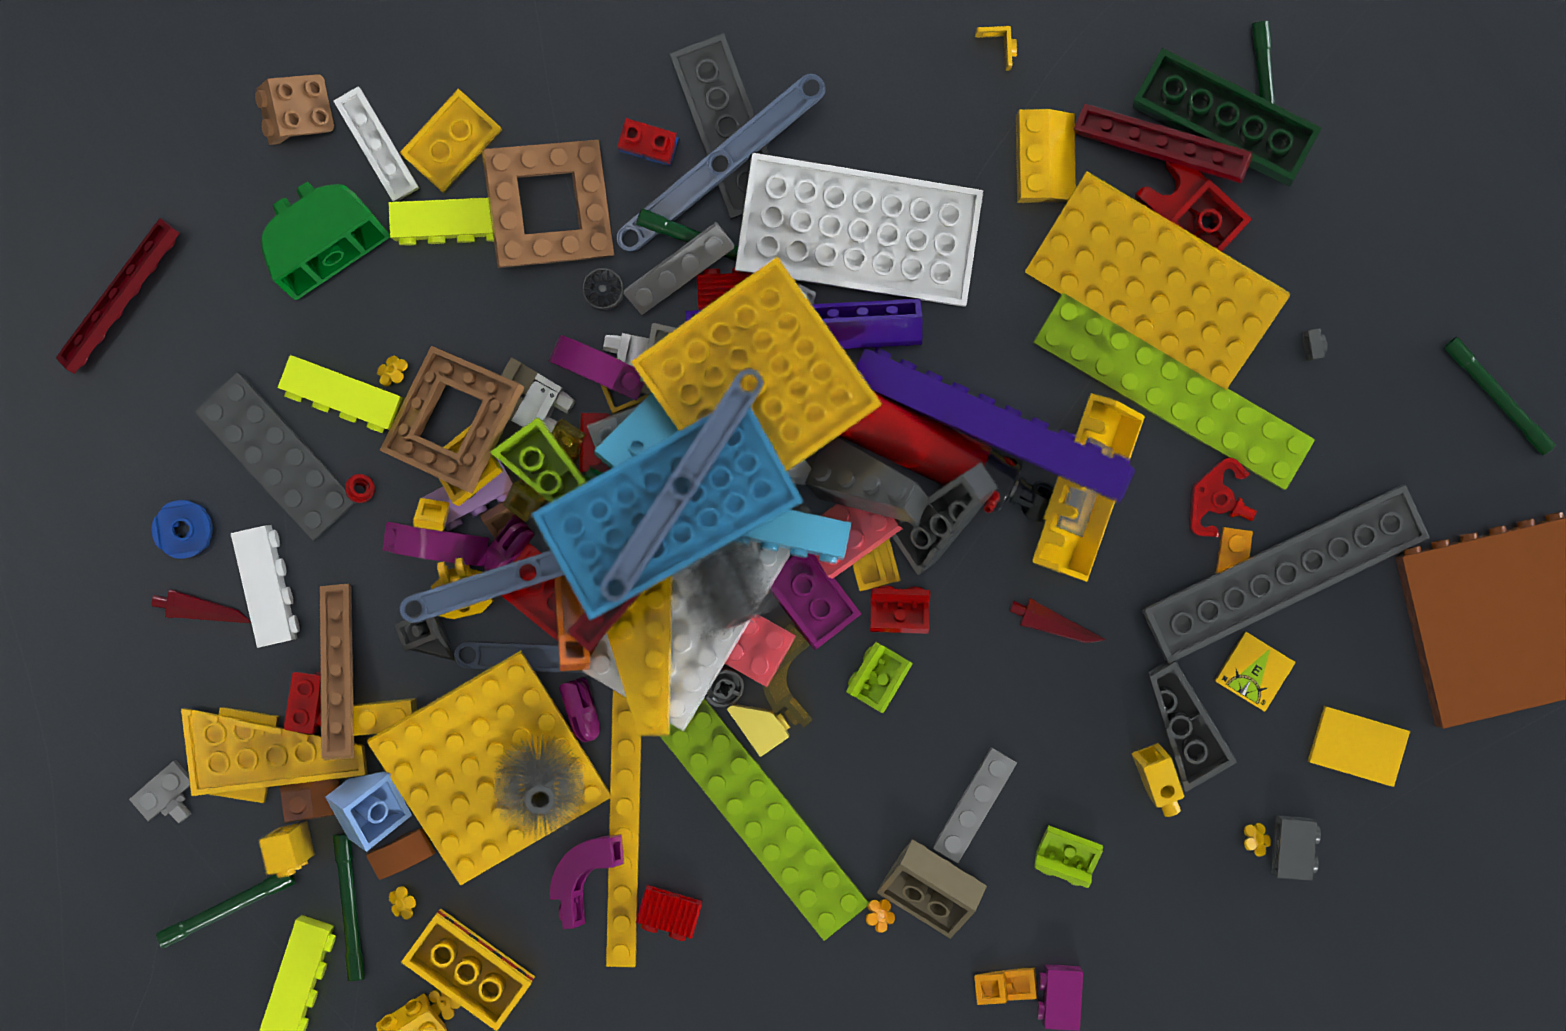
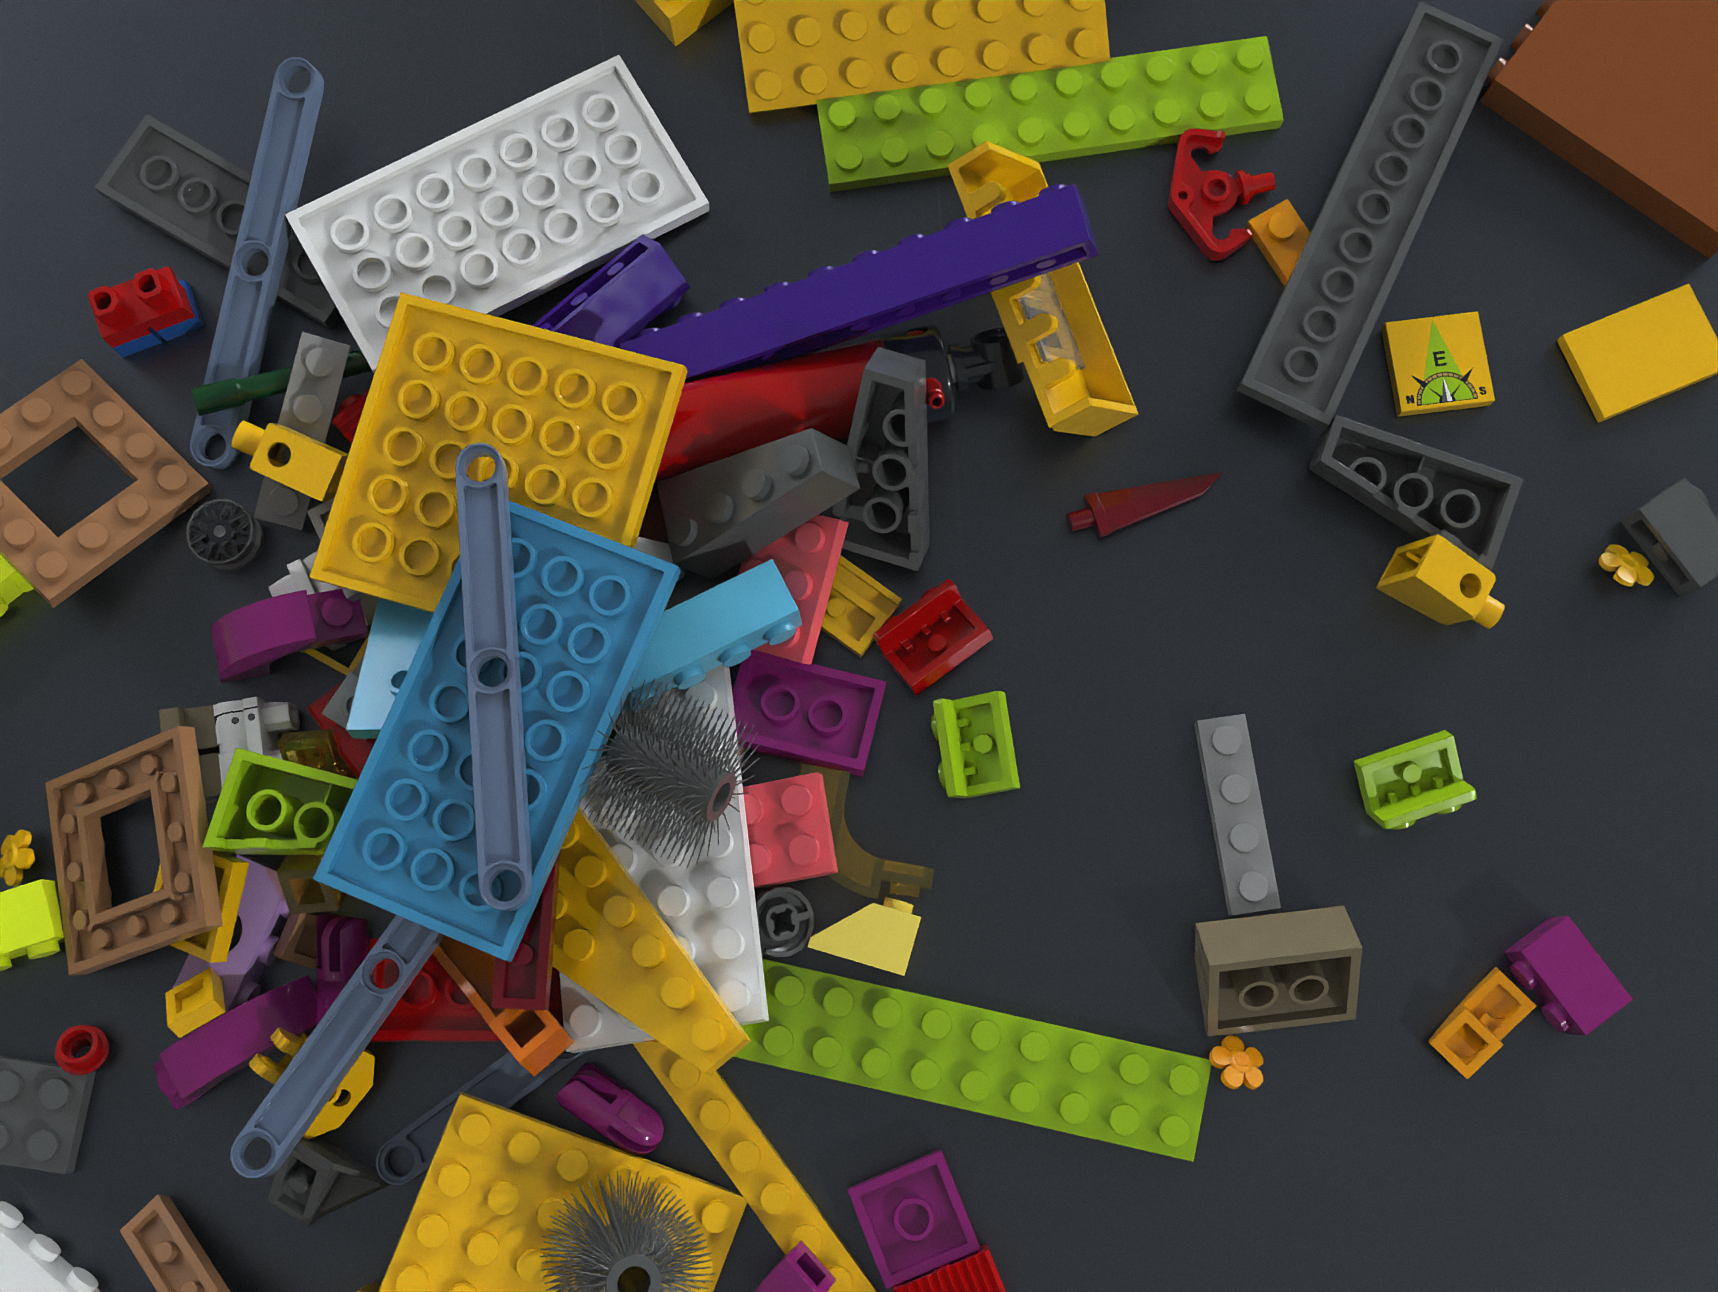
camera: 35 degrees left, 10 degrees down
none -> yellow torso [231,420,349,502]
none -> magenta plate [847,1149,981,1289]

